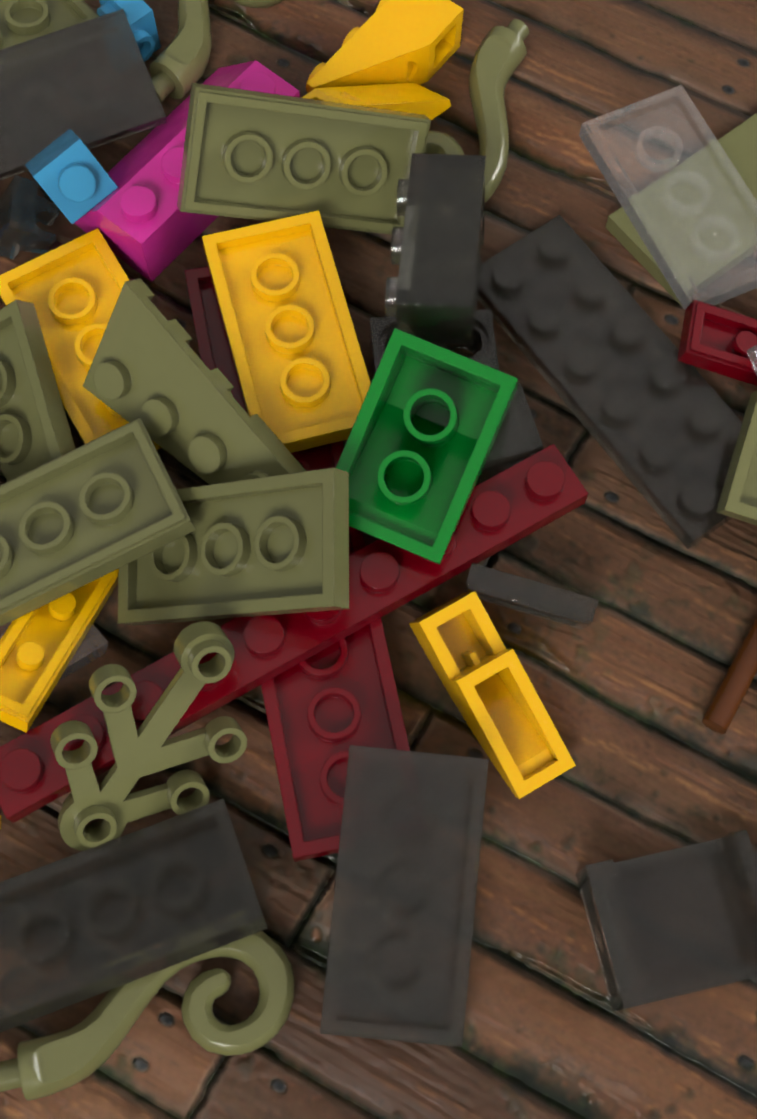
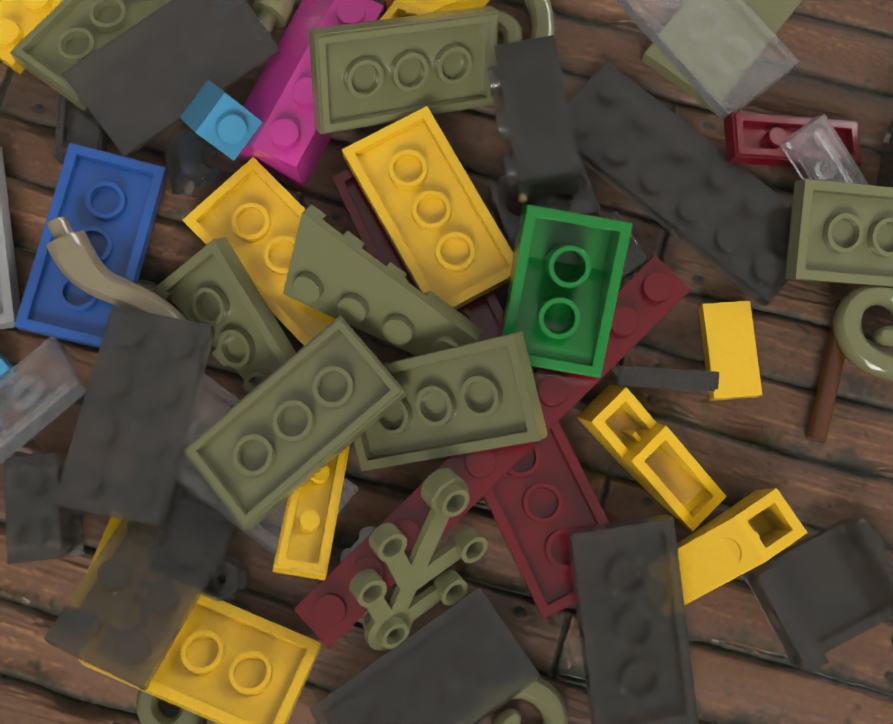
camera: 15 degrees left, 10 degrees up
none -> yellow slope [635,488,808,616]
none -> yellow tile [698,300,763,401]

